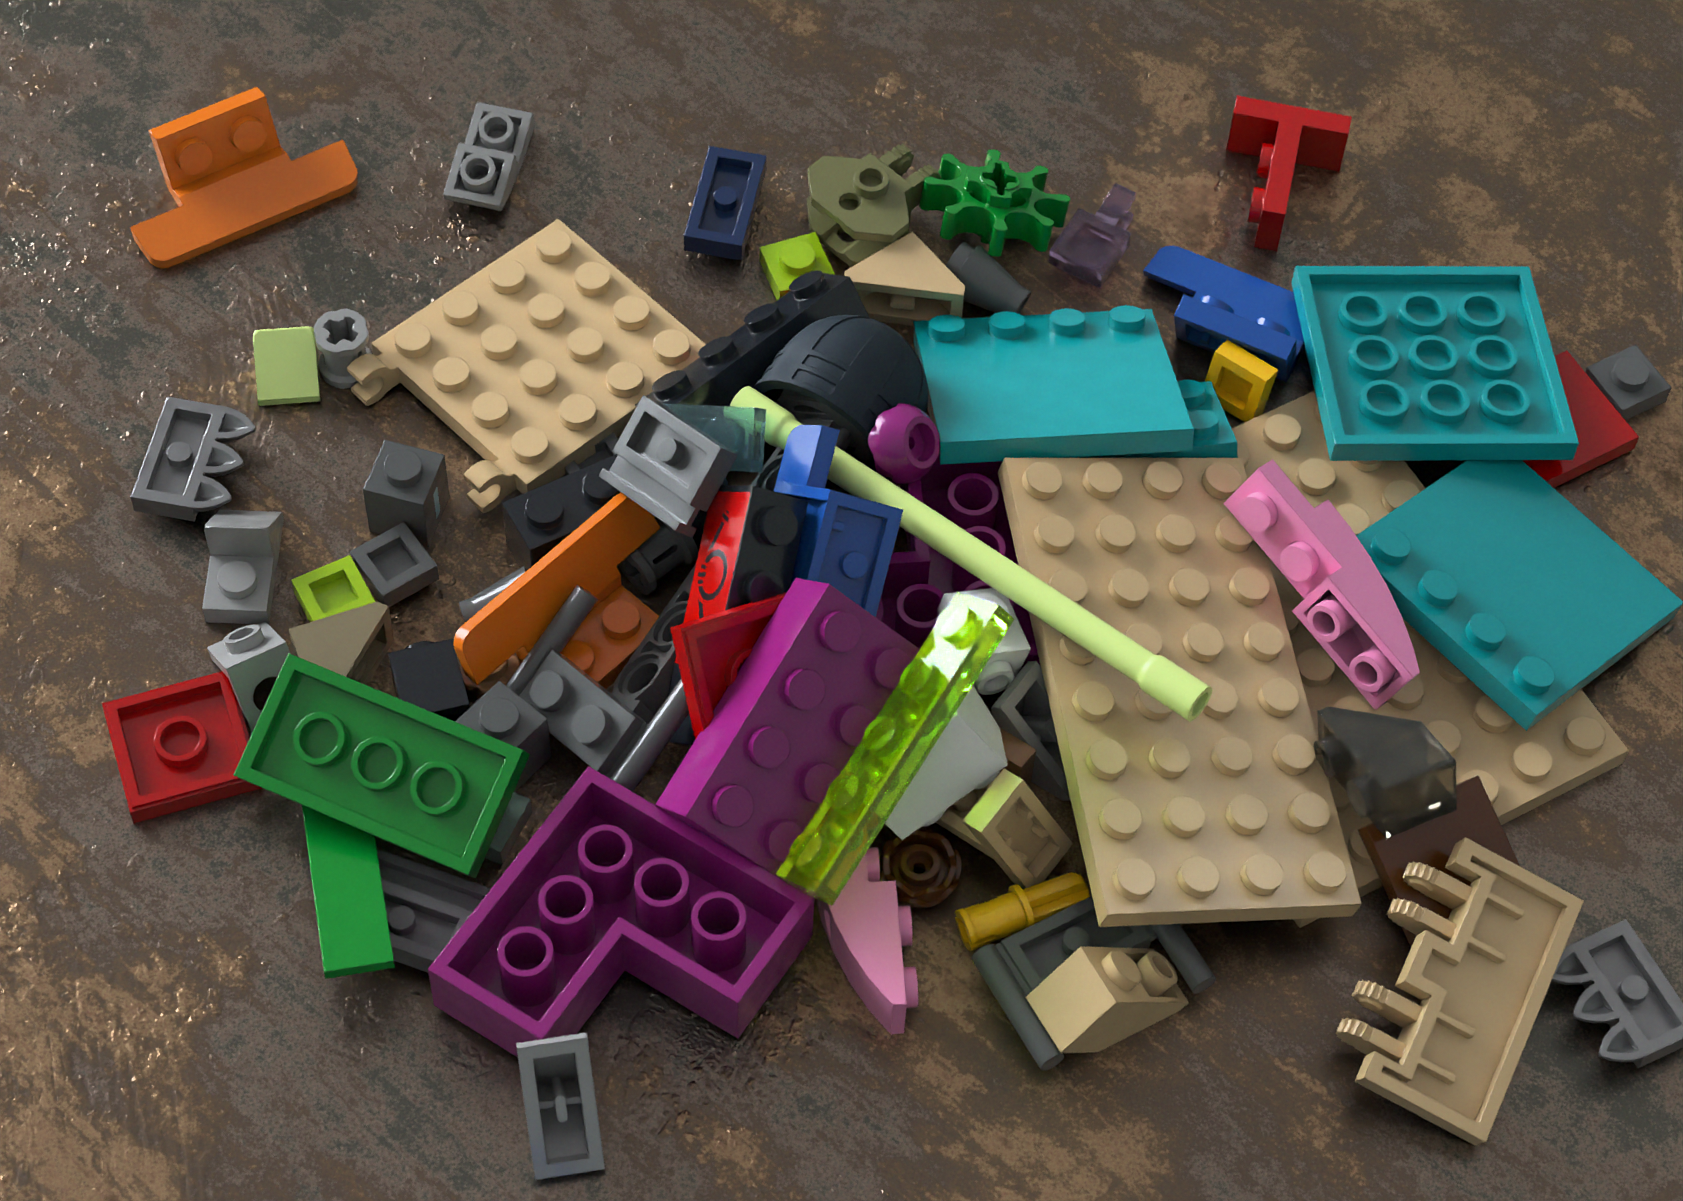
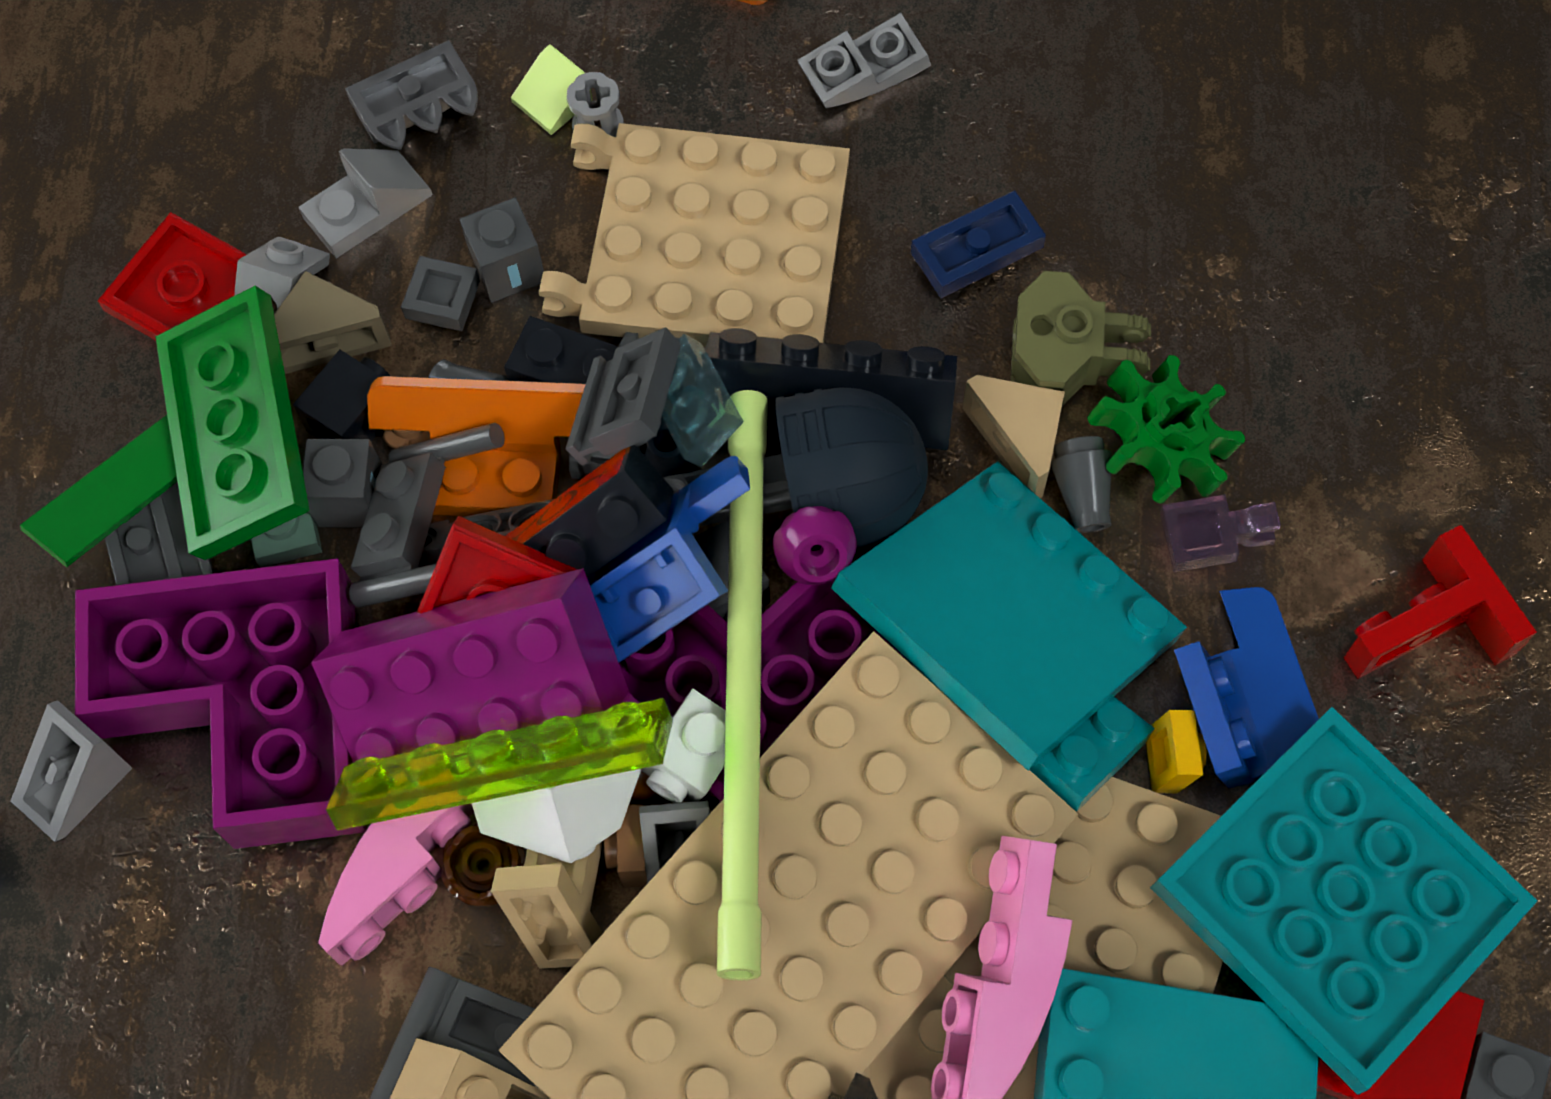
camera: 55 degrees right, 10 degrees up
lime plate [291,555,375,622] -> none
lime plate [759,232,835,300] -> none
yellow axle [955,872,1090,951] -> none

